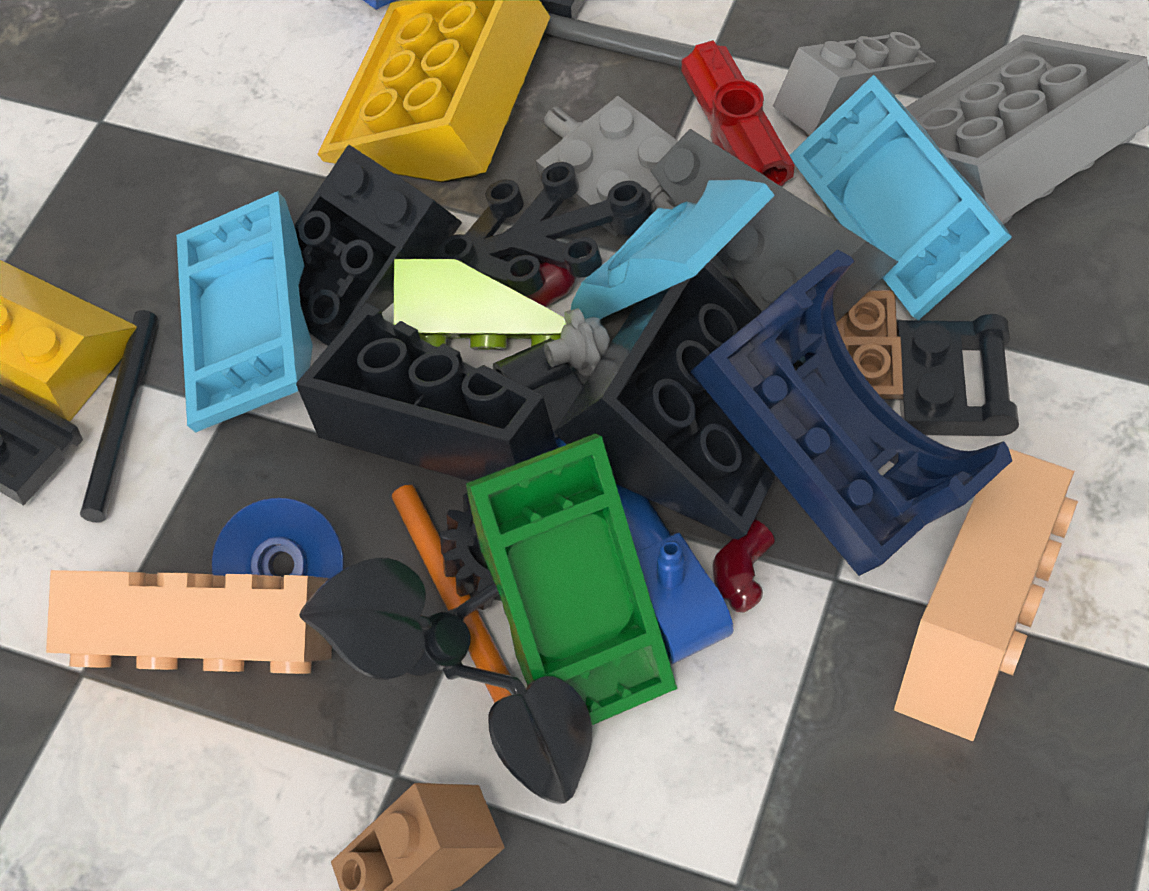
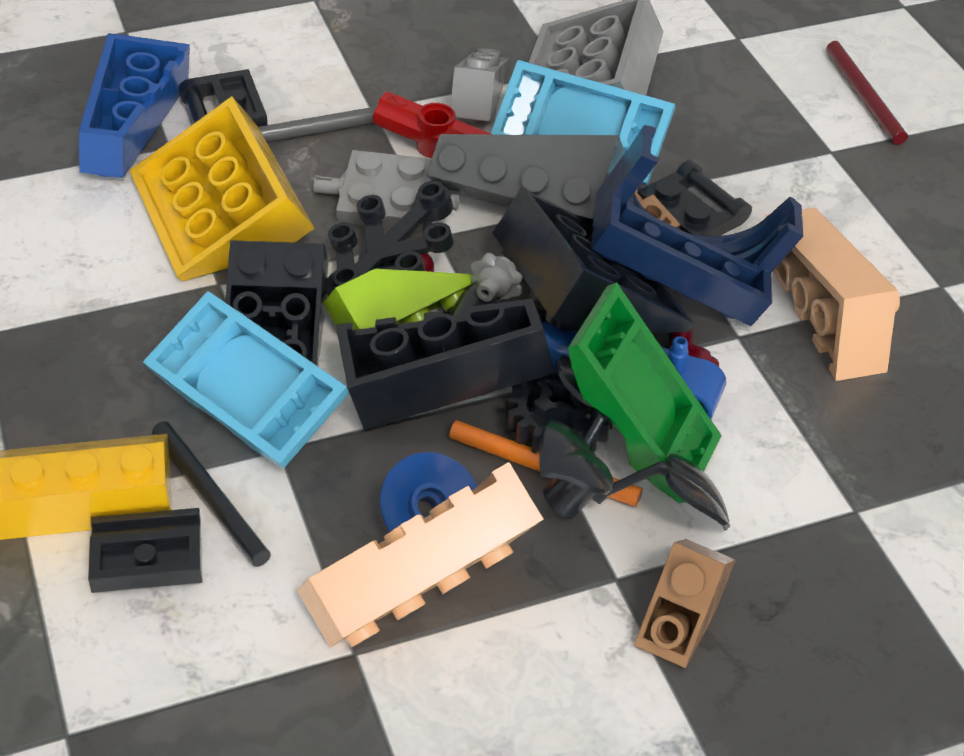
camera: 45 degrees left, 10 degrees down
medium azure slope [571,180,775,319] -> none

